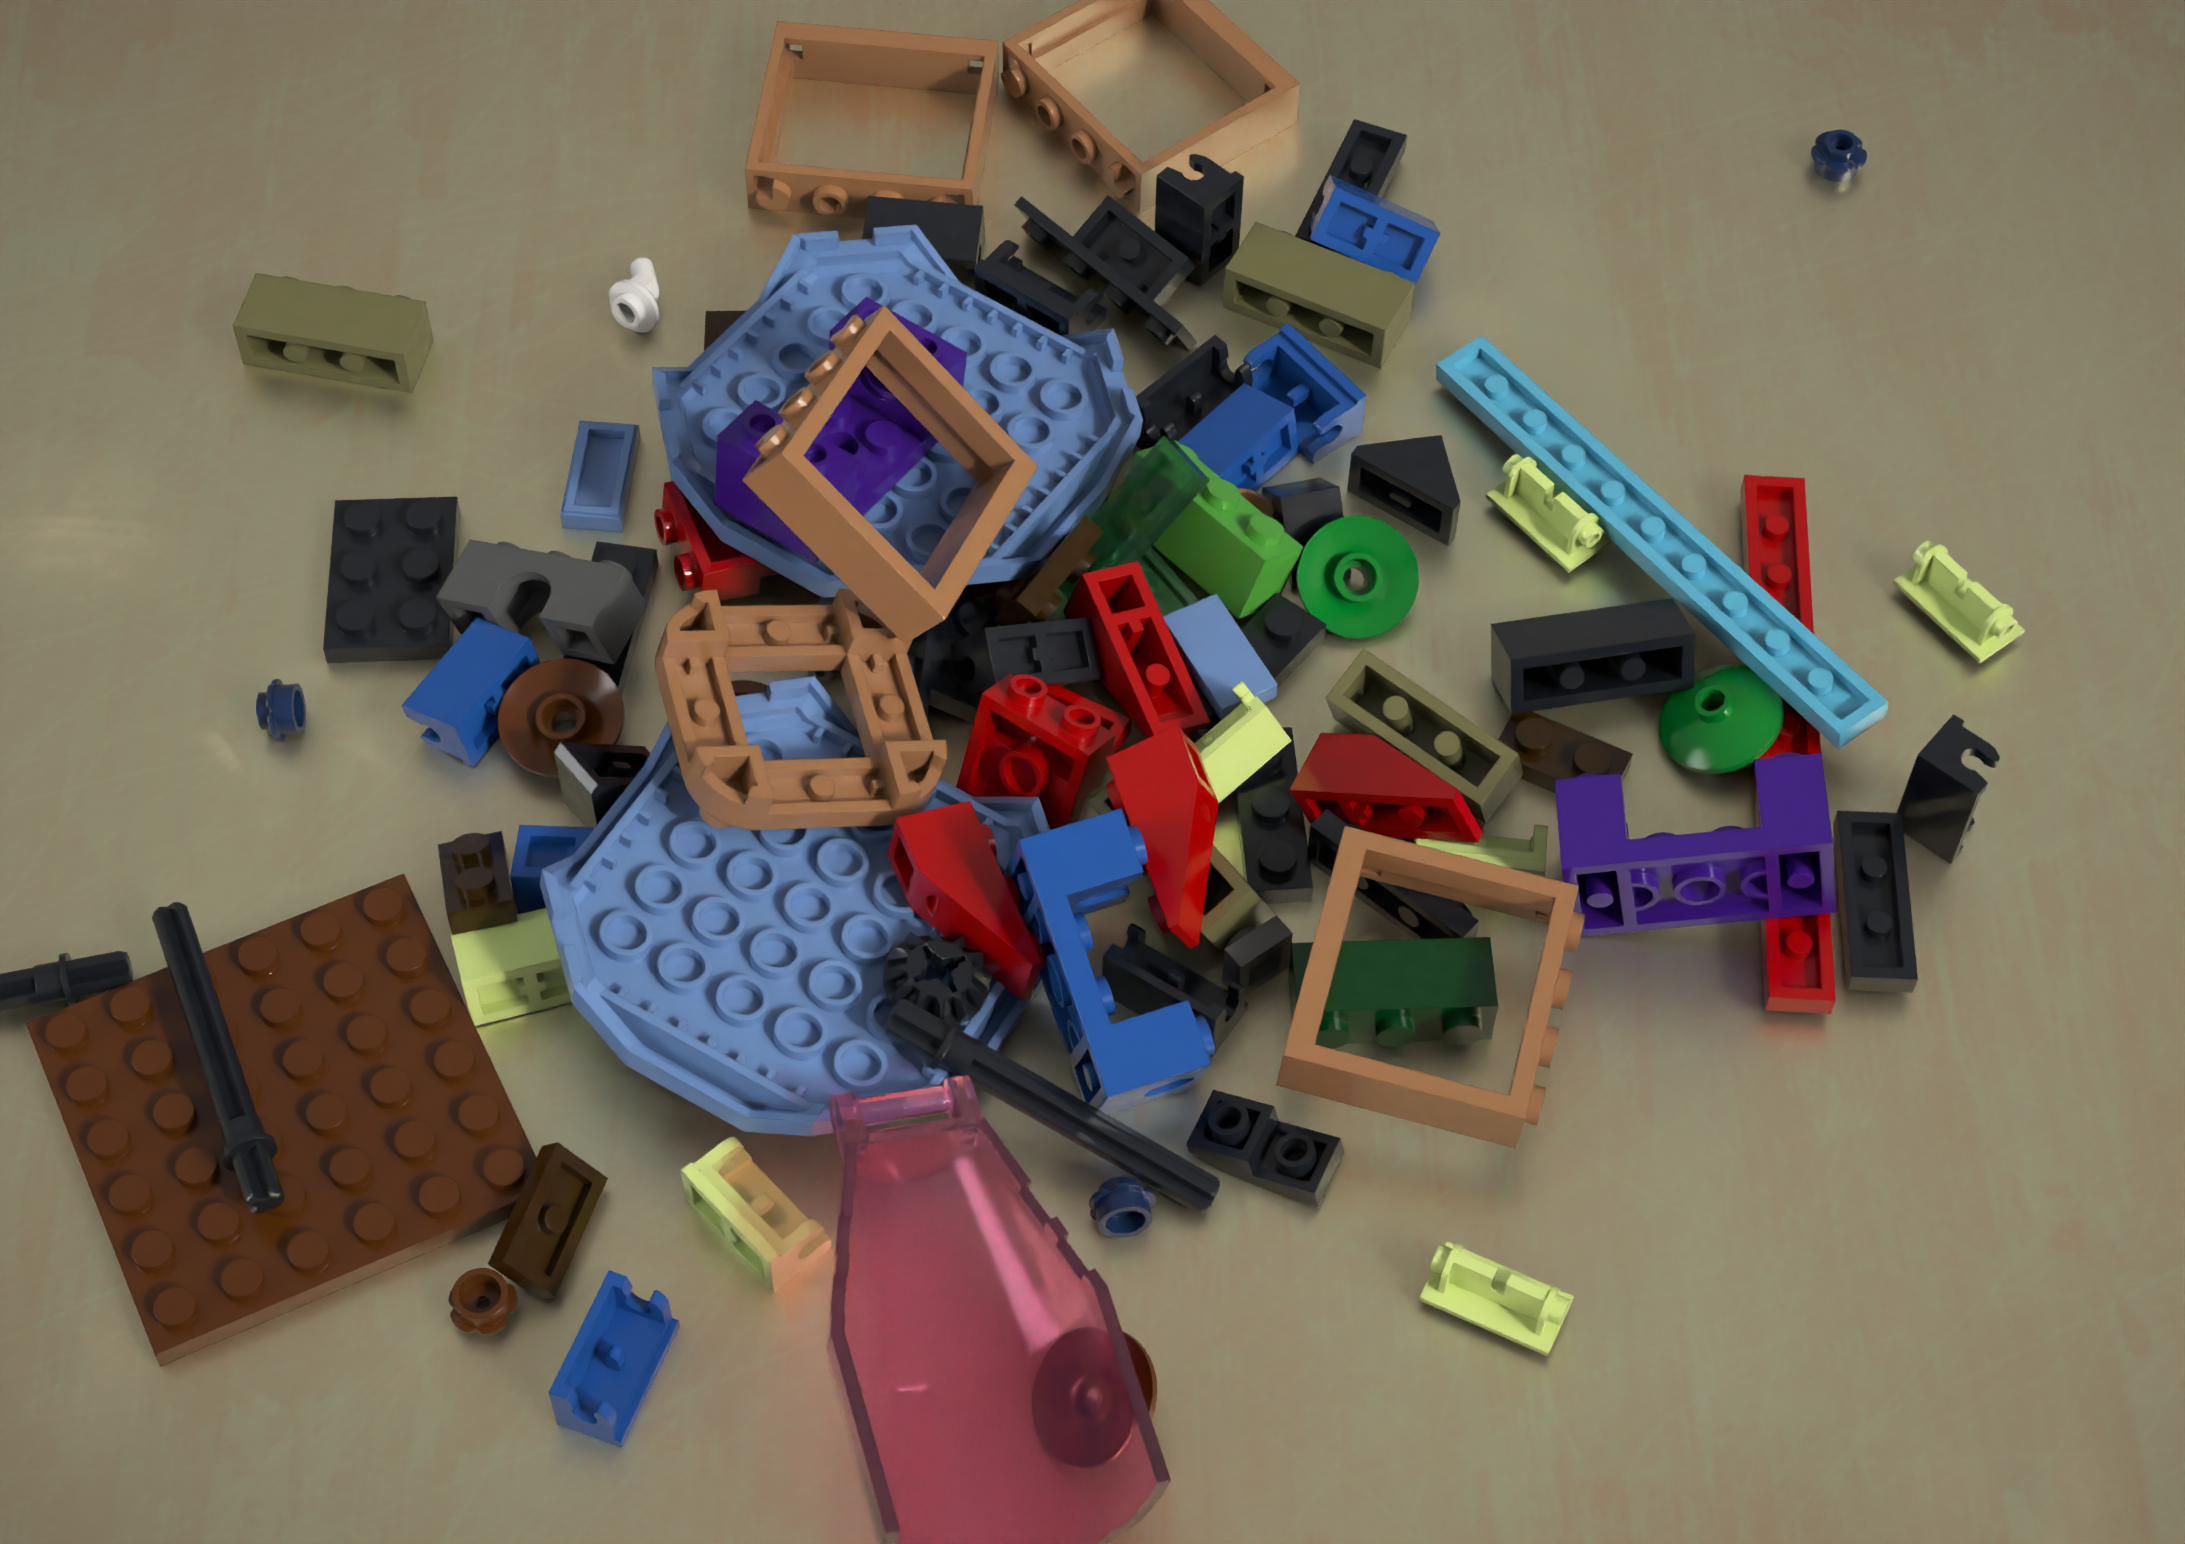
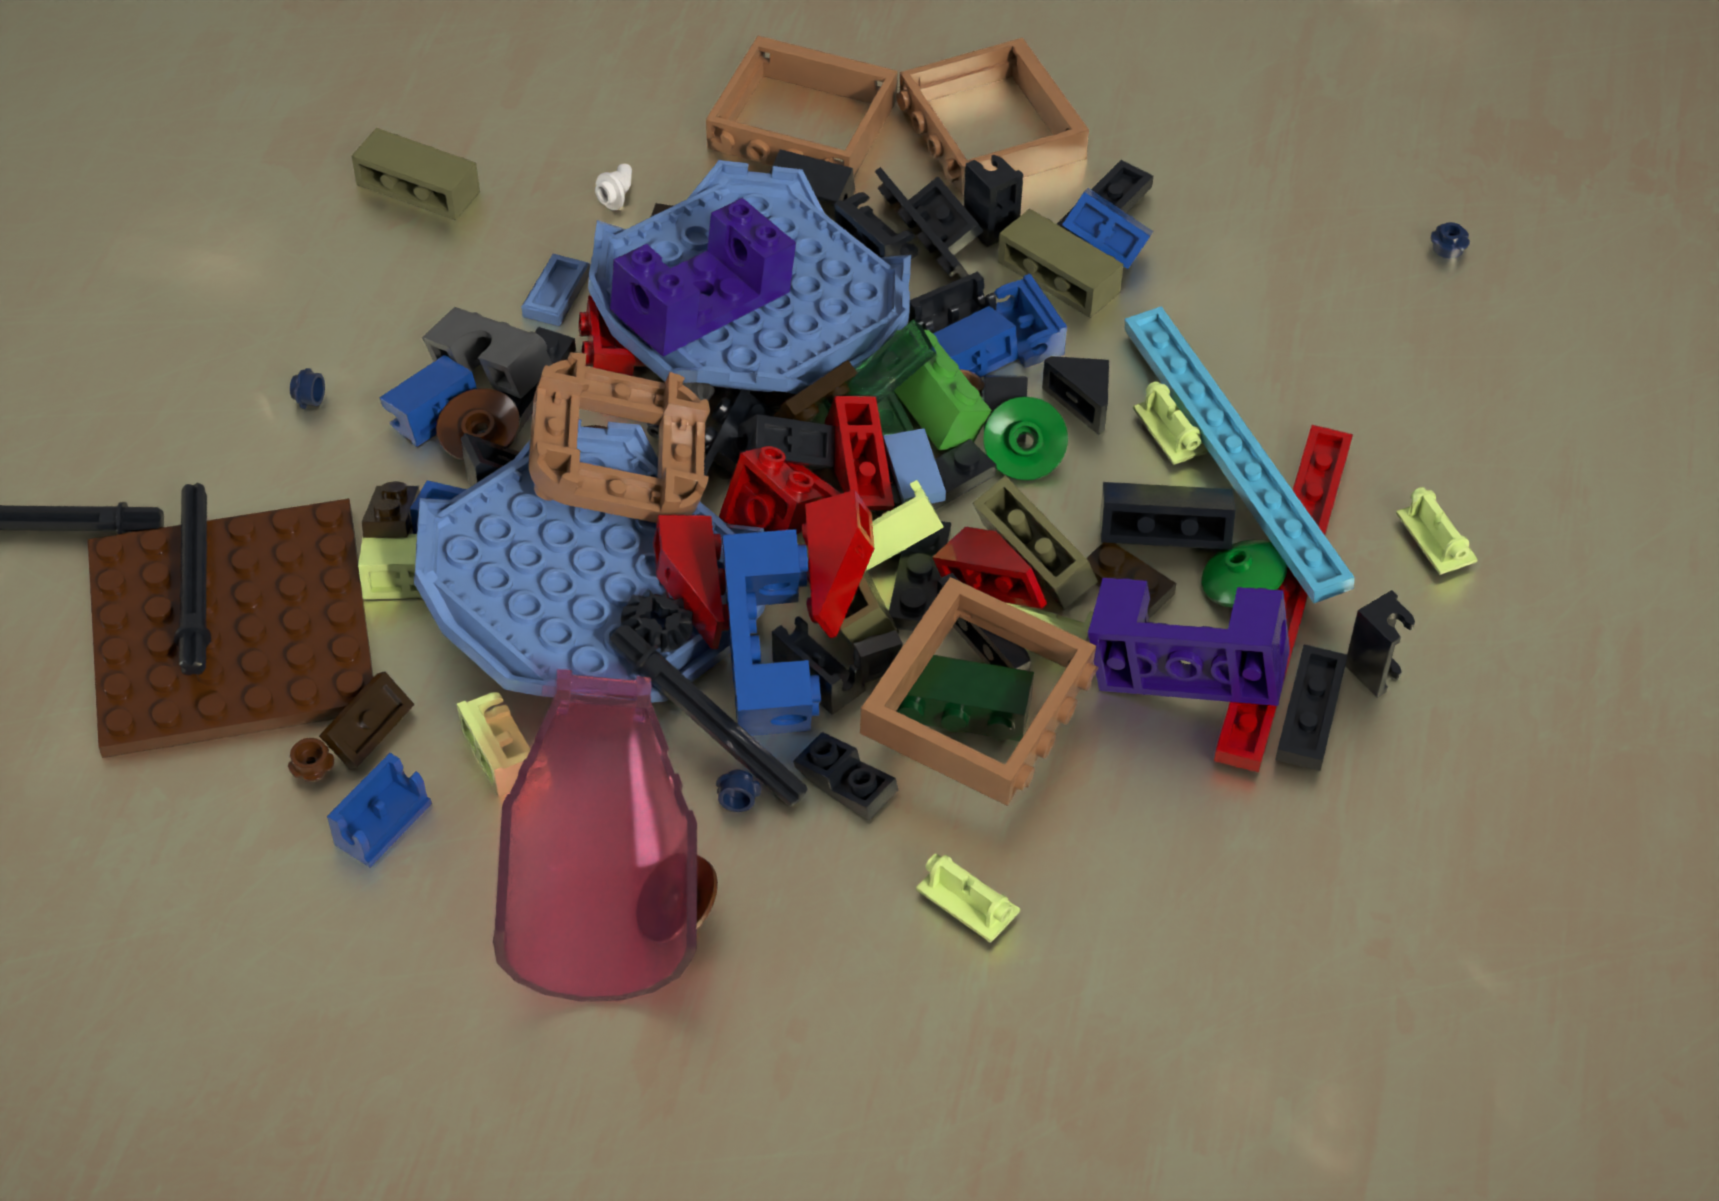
camera: 15 degrees right, 5 degrees down
black plate [323,496,460,663] -> none
medium nougat window [742,305,1038,644] -> none

